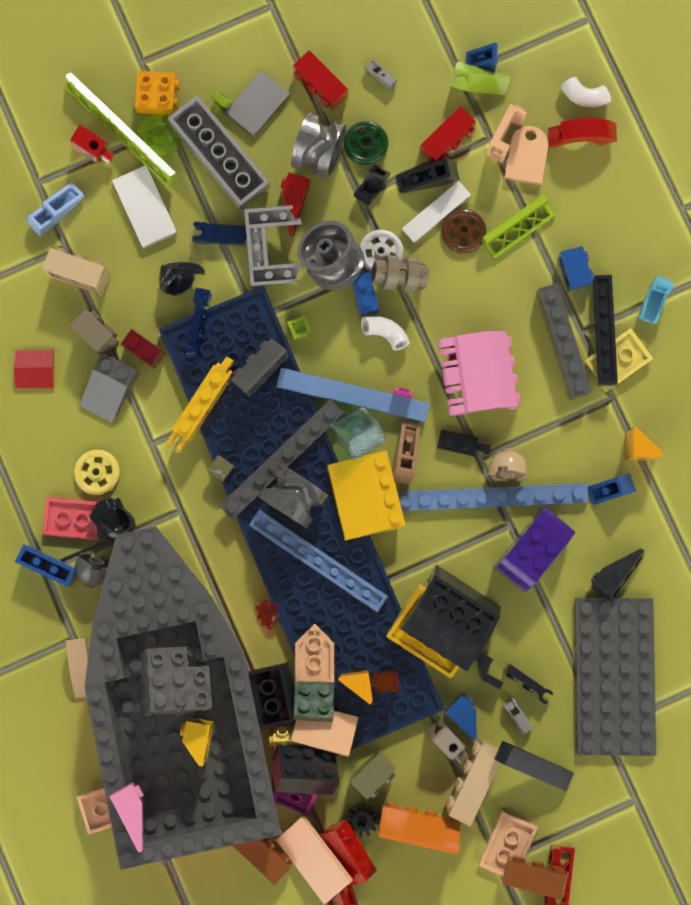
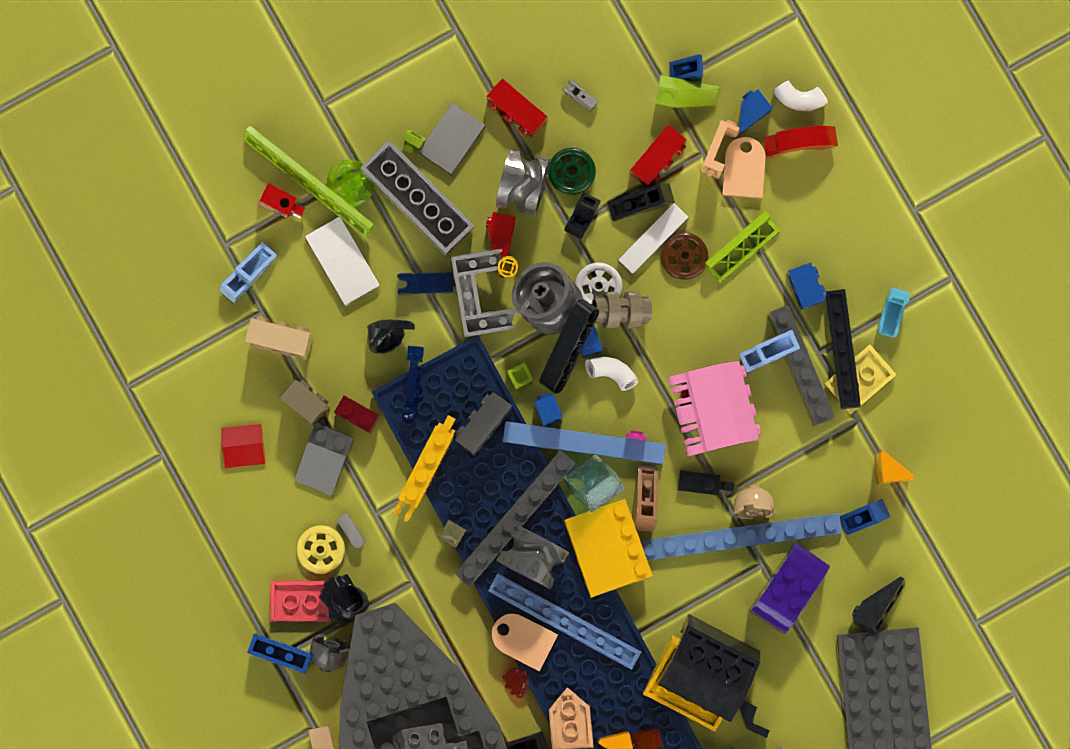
camera: 10 degrees left, 0 degrees up
light orange brick [135,71,180,116] -> none
black plate [504,663,553,704] -> none
none -> light grey bar [336,513,365,548]
none -> light nougat tile [492,614,558,671]
none -> yellow wheel [498,256,518,277]
none -> blue brick [534,393,563,427]
none -> black beam [539,299,599,394]
none -> blue slope [738,89,773,135]
none -> light blue slope [739,330,800,372]

